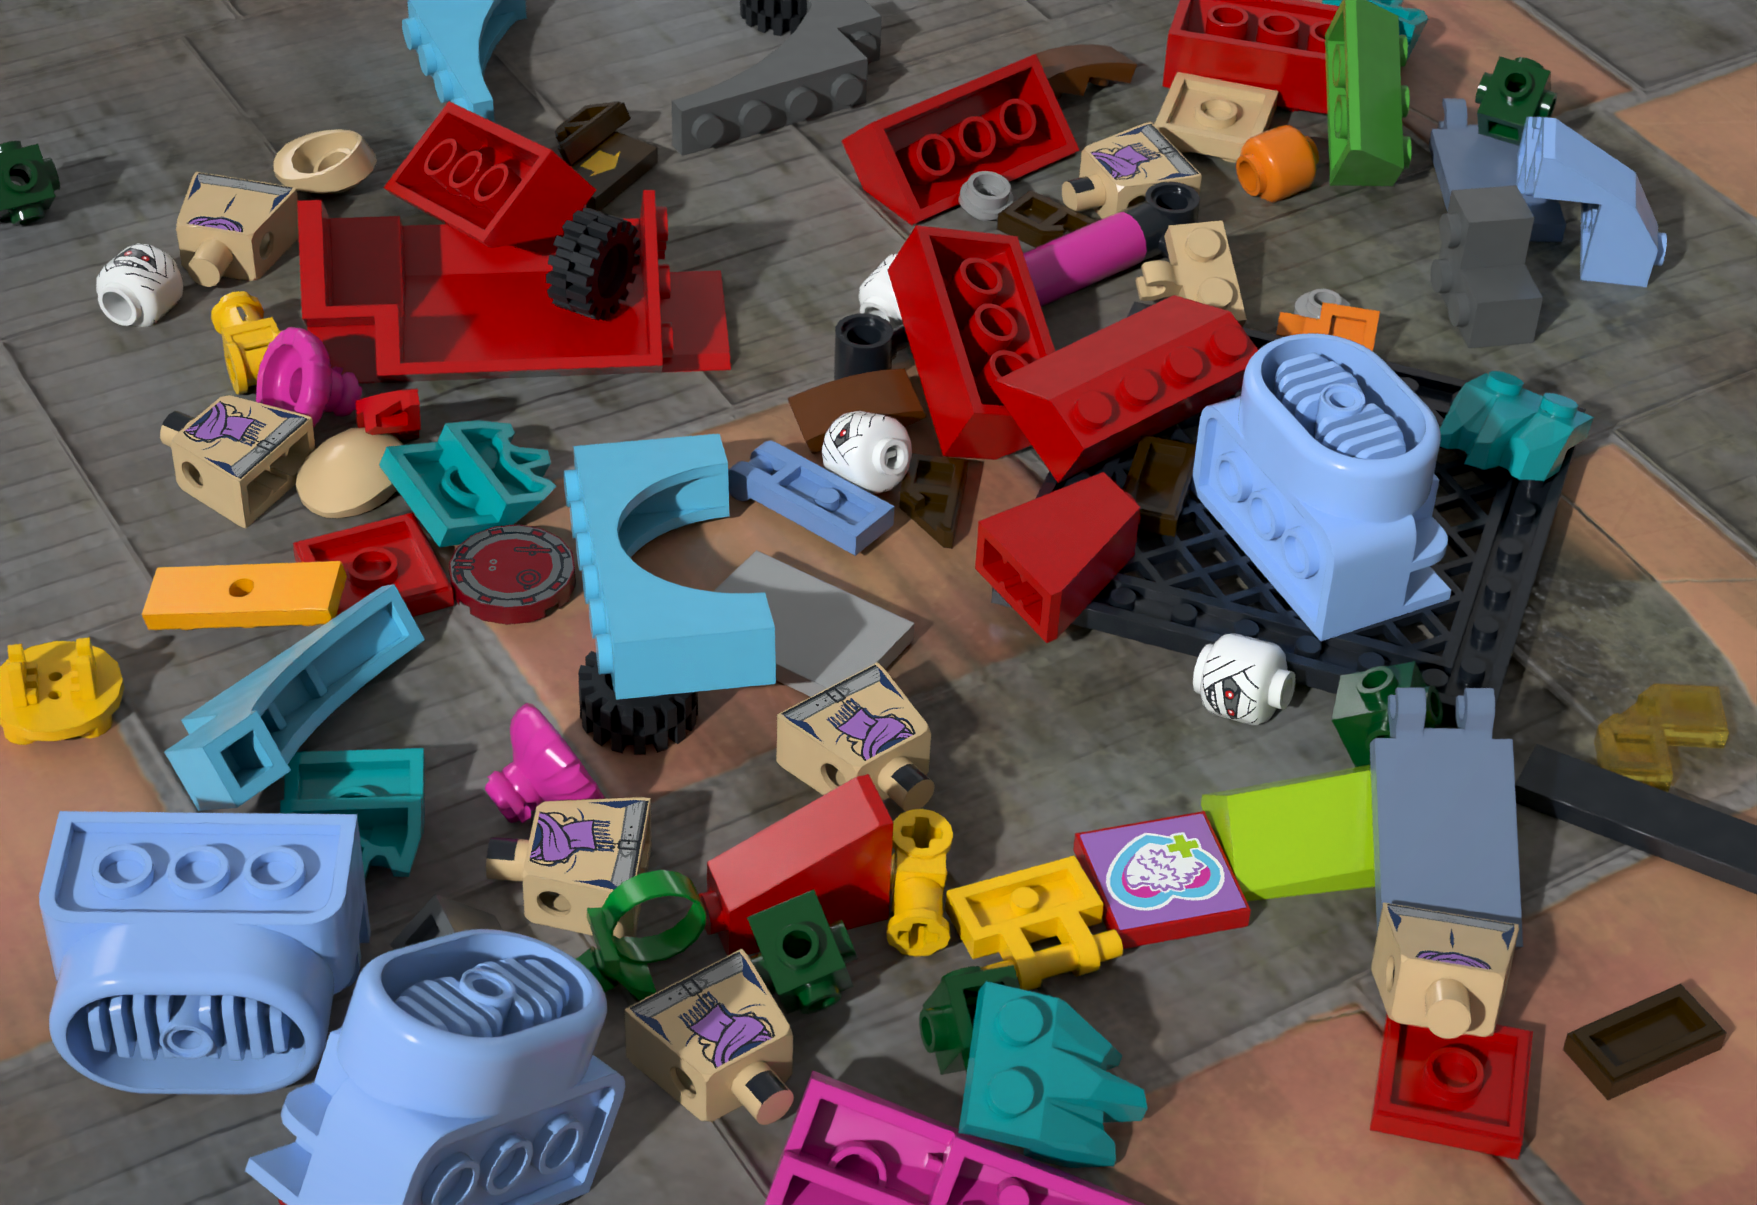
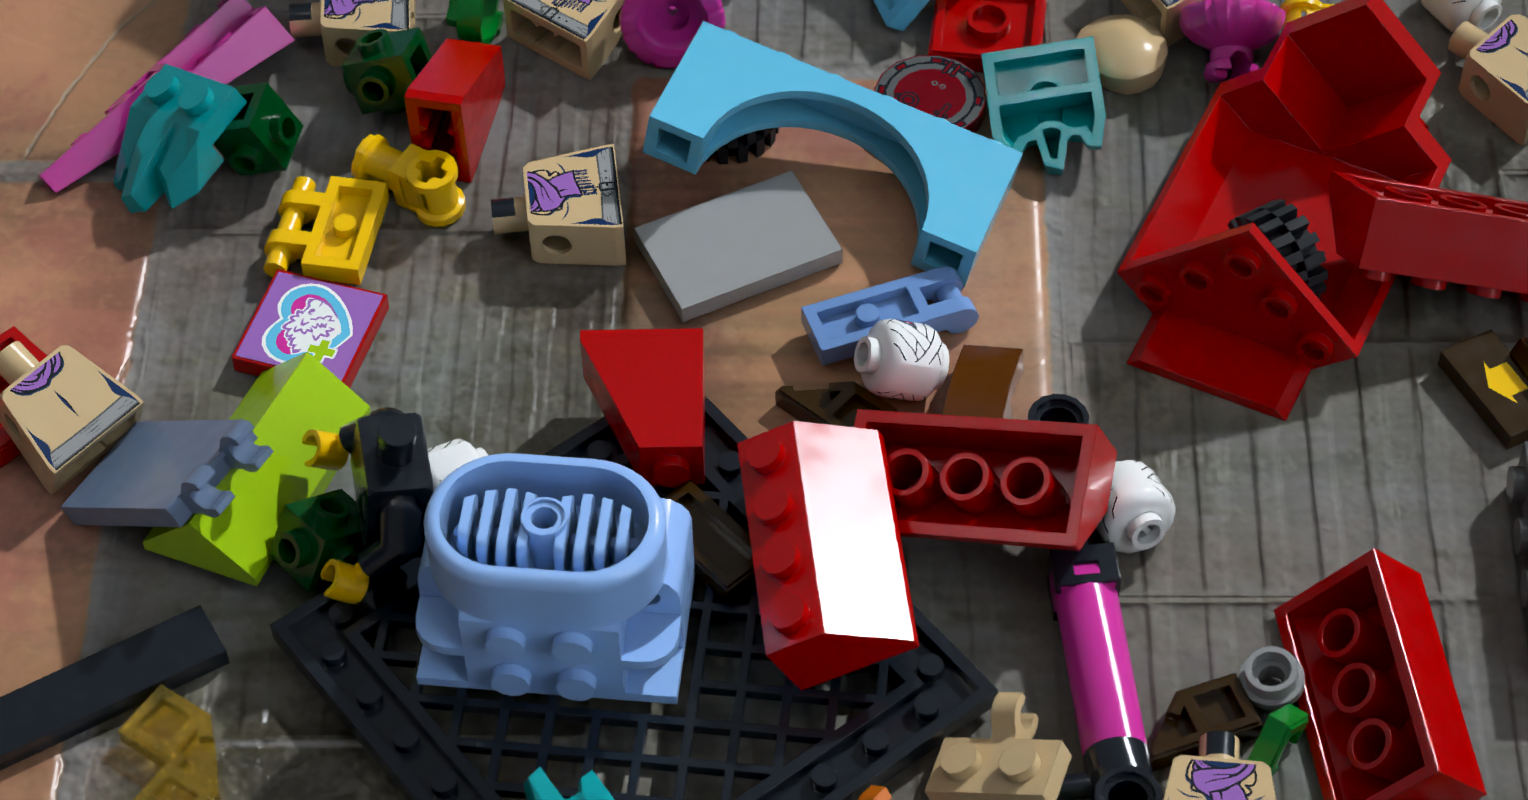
camera: 125 degrees right, 10 degrees up
red slope [355,388,421,440] -> none
none -> black torso [302,407,434,604]
none -> green tile [1247,703,1309,776]

